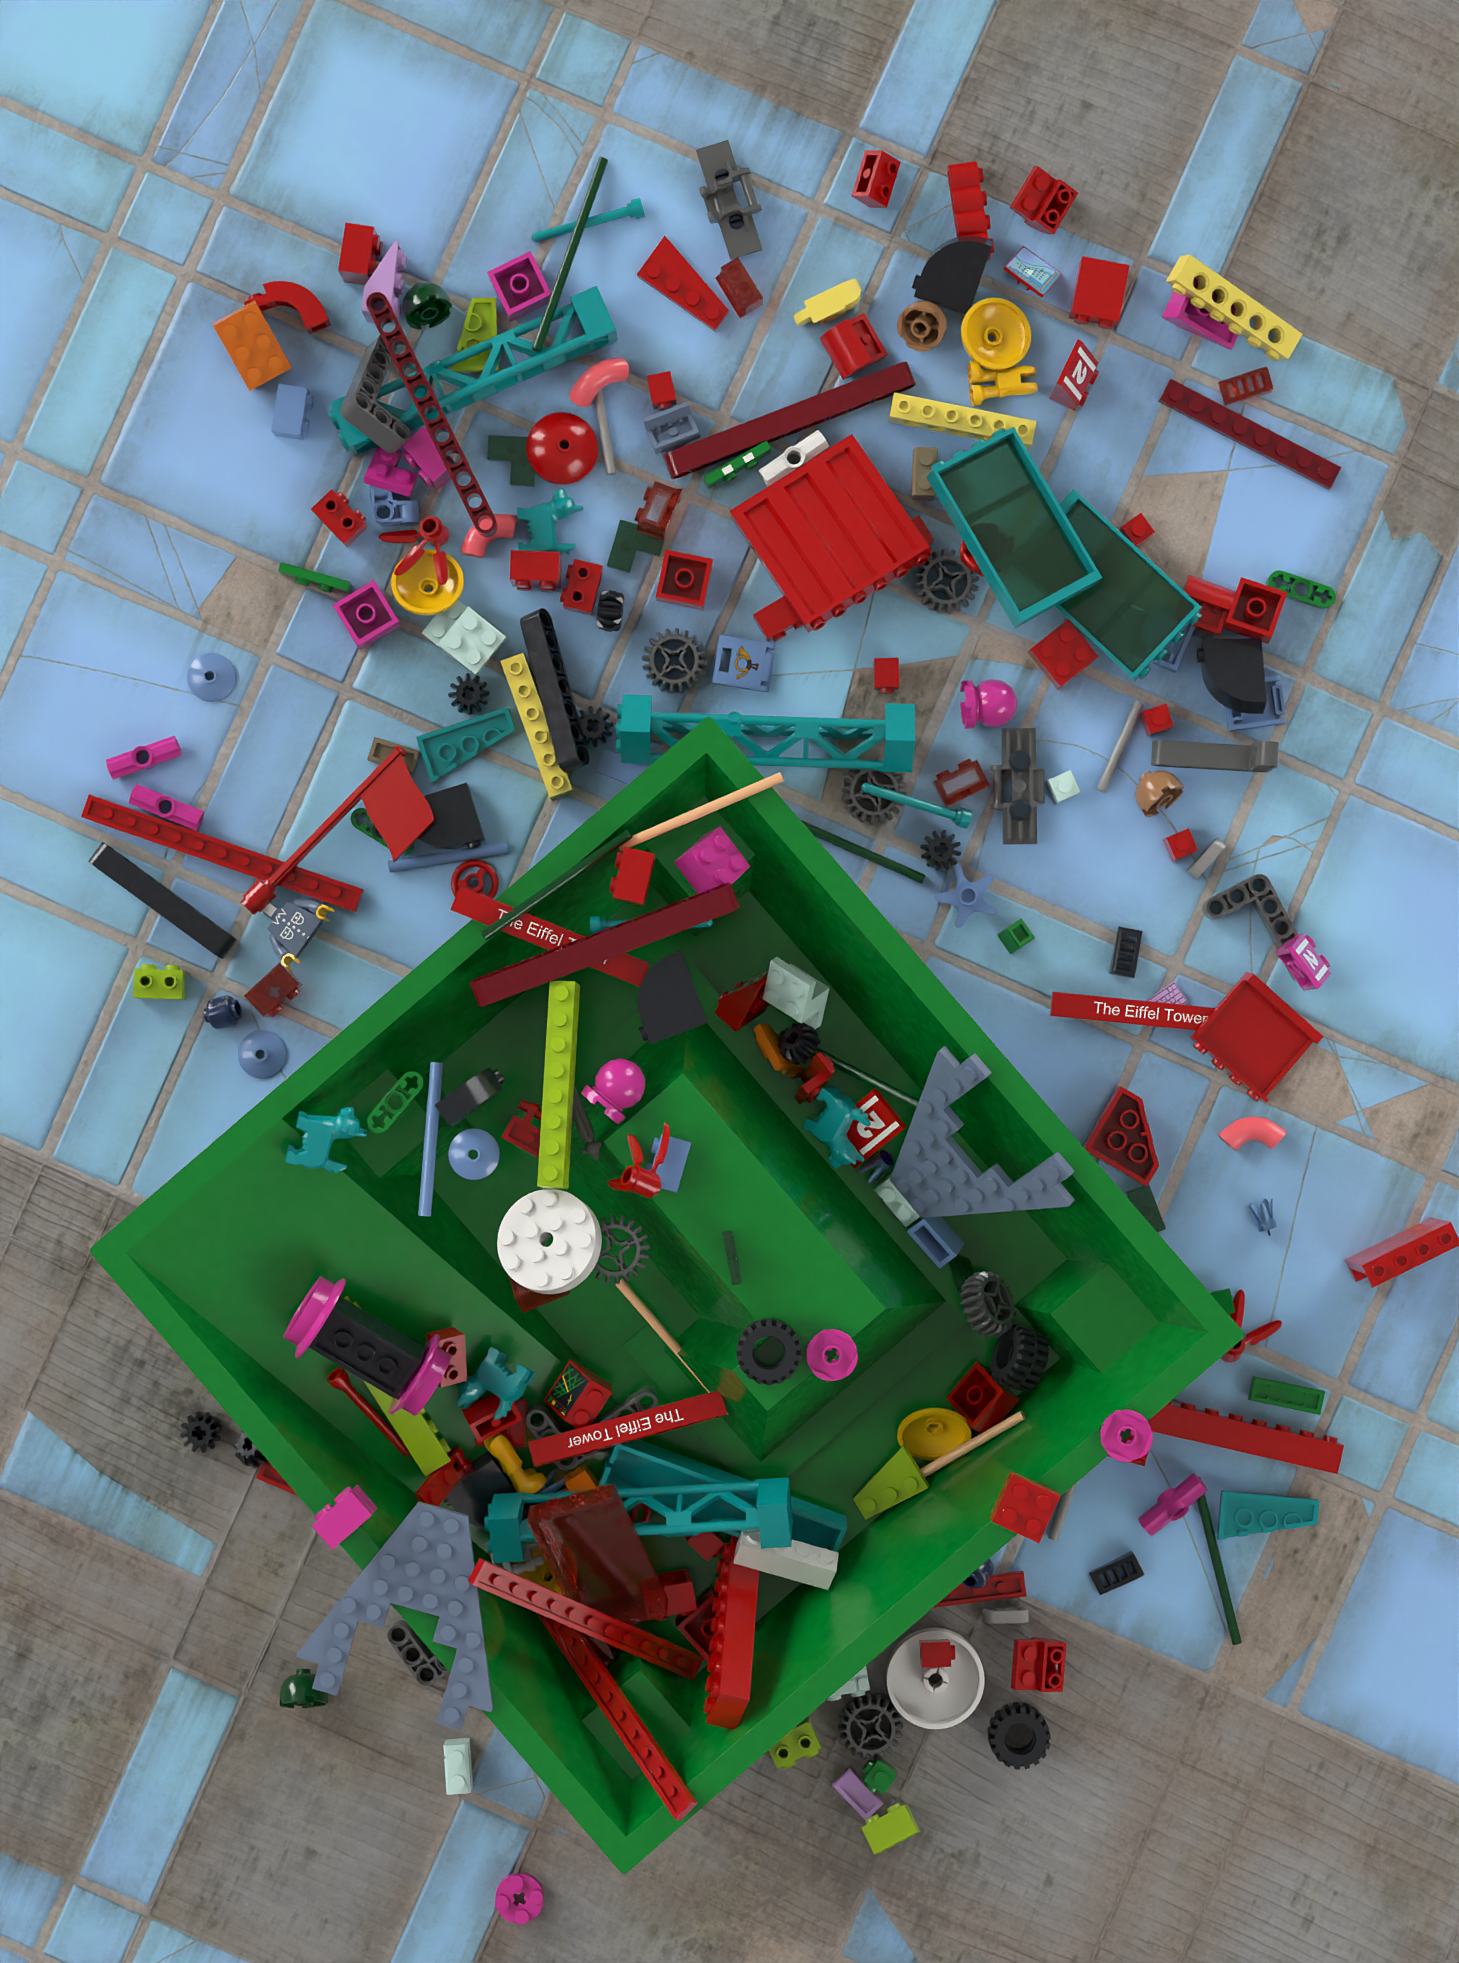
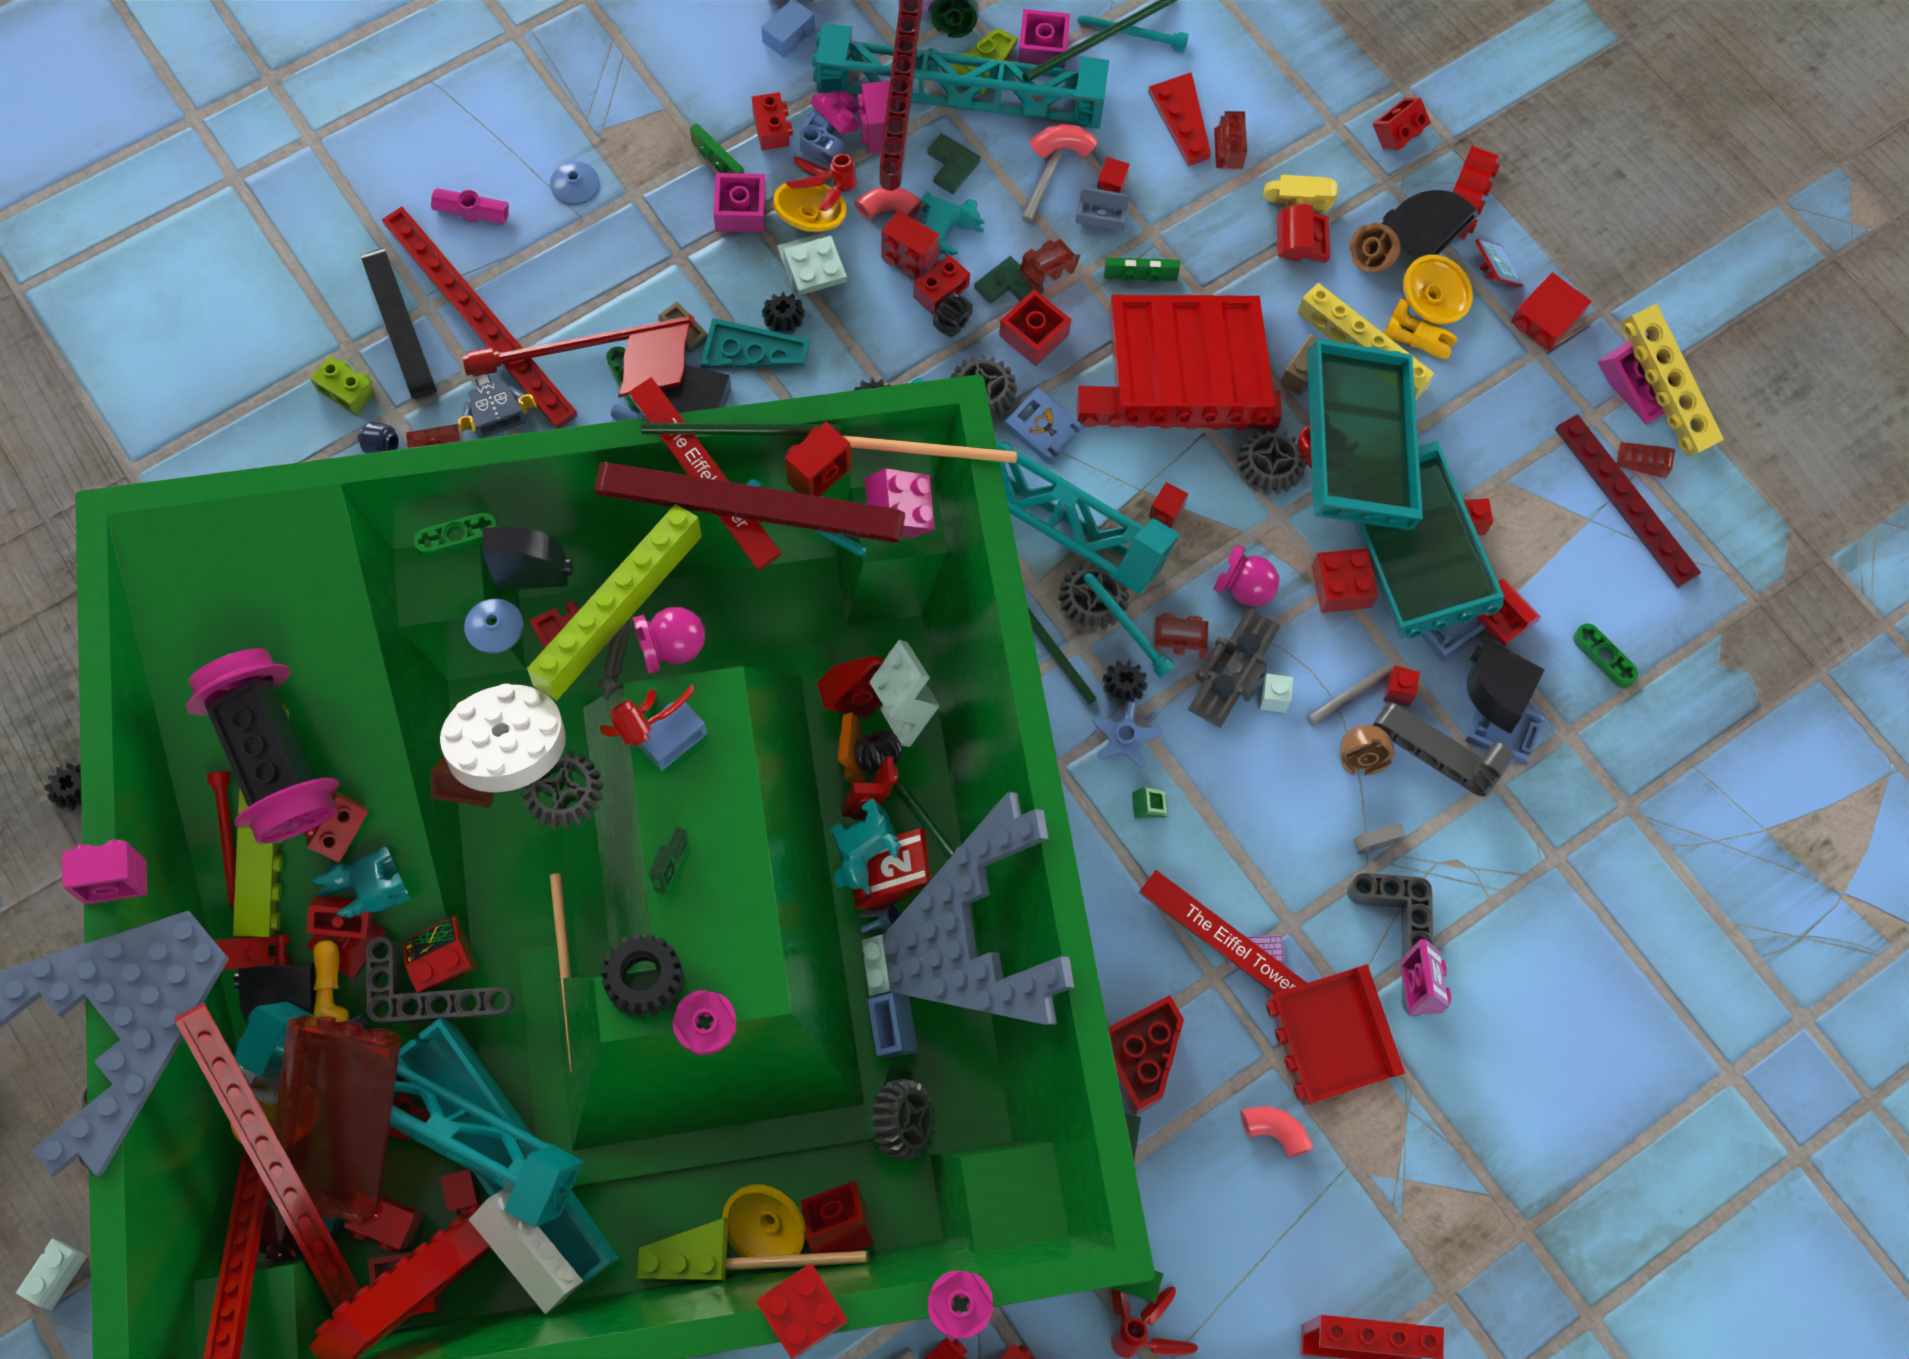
camera: 25 degrees right, 20 degrees down
dark pink piece [129,784,205,831] -> none
teal animal [285,1107,367,1174] -> none
dark grey beam [340,335,411,453] -> none
medium blue piece [418,1062,443,1216] -> none
light yellow brick [500,653,574,800] -> none
black beam [520,608,590,773] -> none
red dish [526,412,598,485] -> none
red tile [528,1391,727,1467] -> none
black brick [638,951,708,1045] -> none
dark red beam [663,361,916,479] -> none
dark grey piece [696,140,762,260] -> none
white piece [758,430,830,486] -> none
black tyre [990,1324,1049,1392] -> none
red brick [1010,166,1078,234] -> none
red slope [1049,339,1099,411] -> none
black slope [1109,926,1142,979] -> none
red brick [1163,828,1198,862] -> none
red brick [1223,577,1287,644] -> none
flat silver piece [1248,1198,1277,1236] -> none

